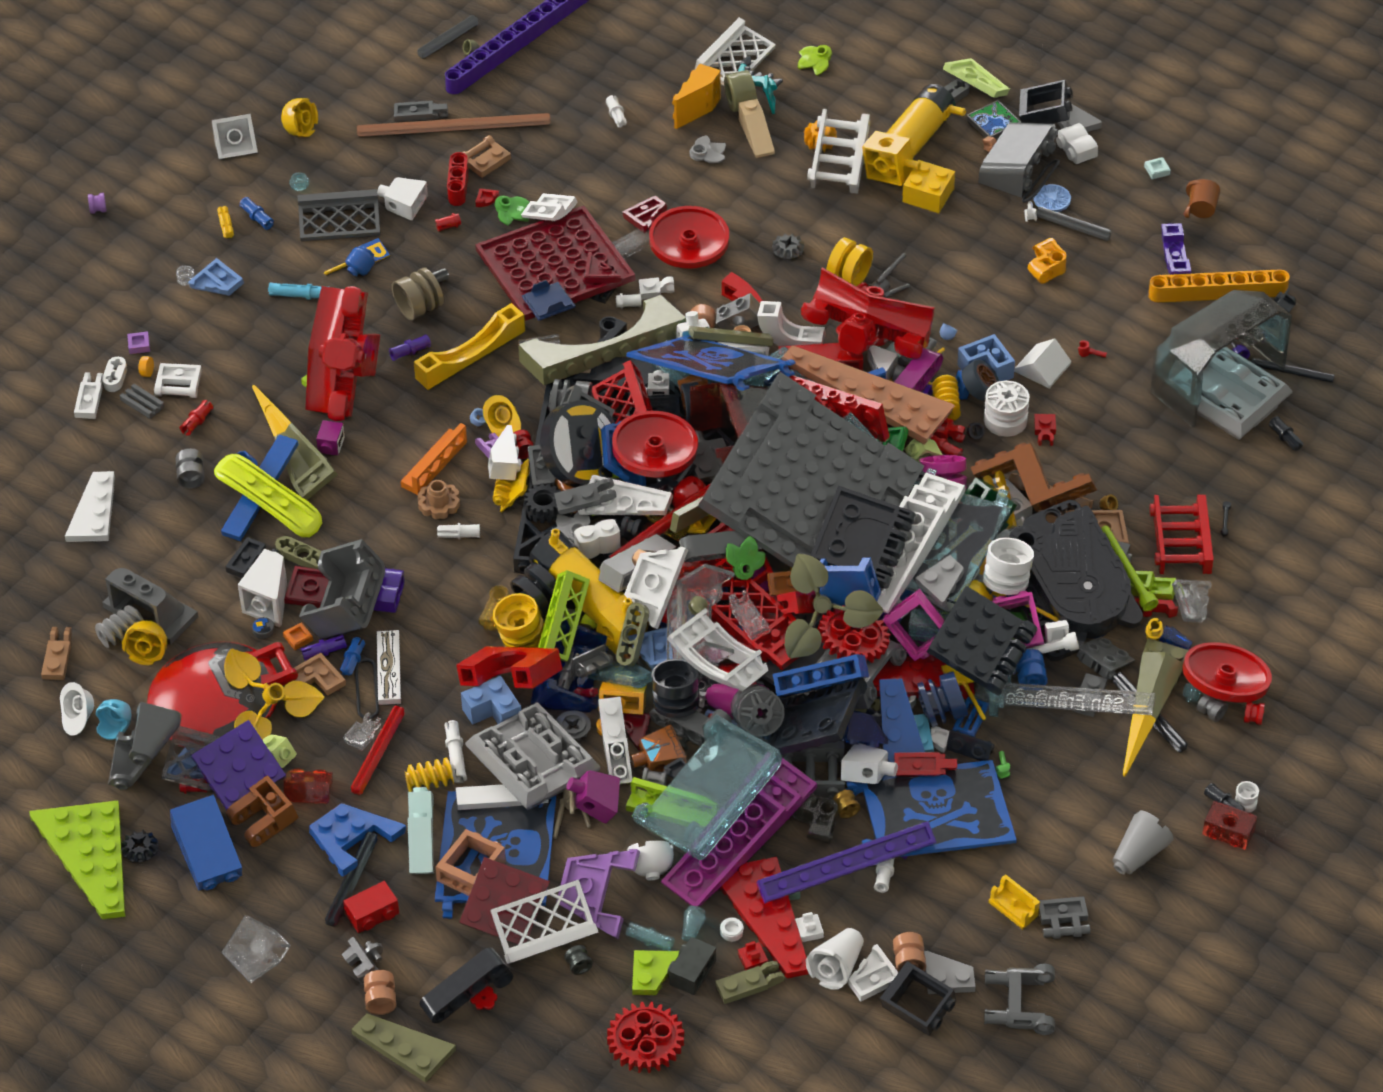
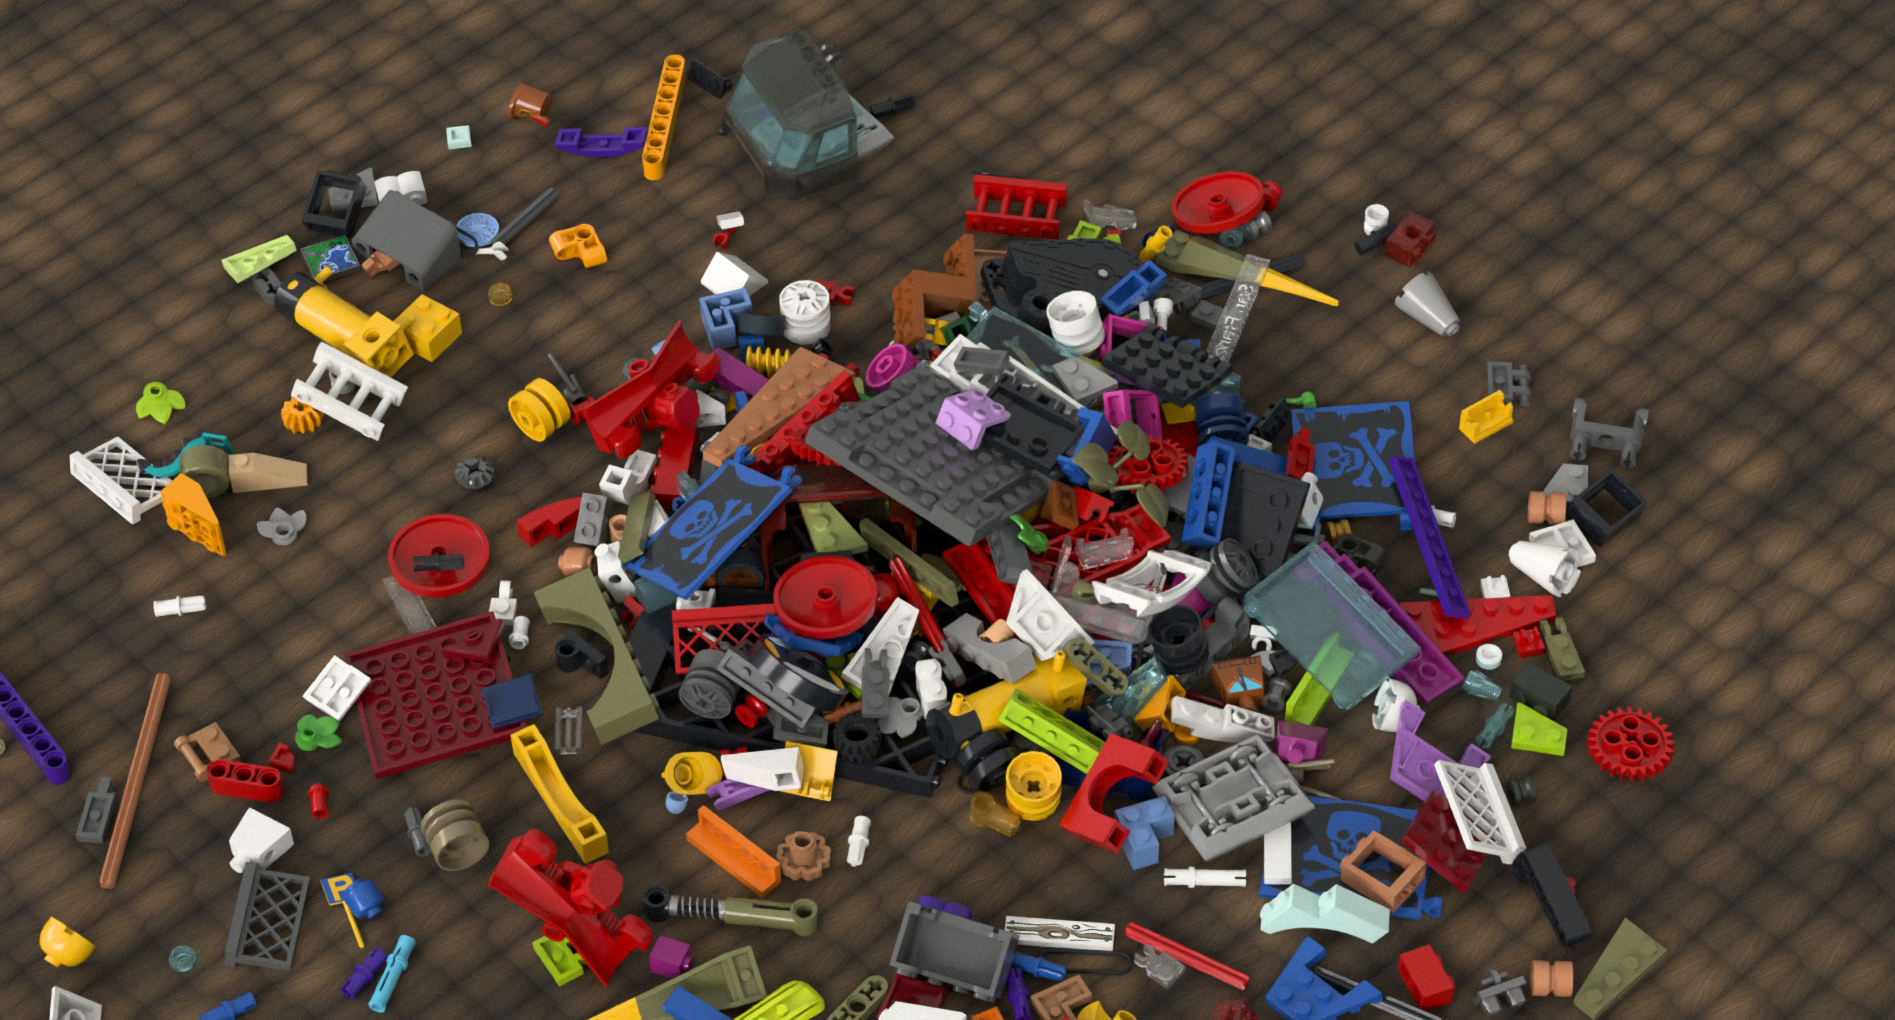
camera: 80 degrees left, 0 degrees up
yellow piece [405,757,454,792] -> none
dark red wing [622,196,667,233] -> none
none -> dark purple pin [340,947,388,1000]
none -> black axle [413,553,464,573]
none -> clear yellow tile [488,283,512,306]
none -> piece [643,885,818,936]
none -> white tile [717,211,744,229]
none -> dark grey plate [929,640,967,687]
none -> lavender bracket [936,389,1011,450]
none -> dark grey tile [954,346,1010,376]
none -> blue slope [1100,260,1167,316]

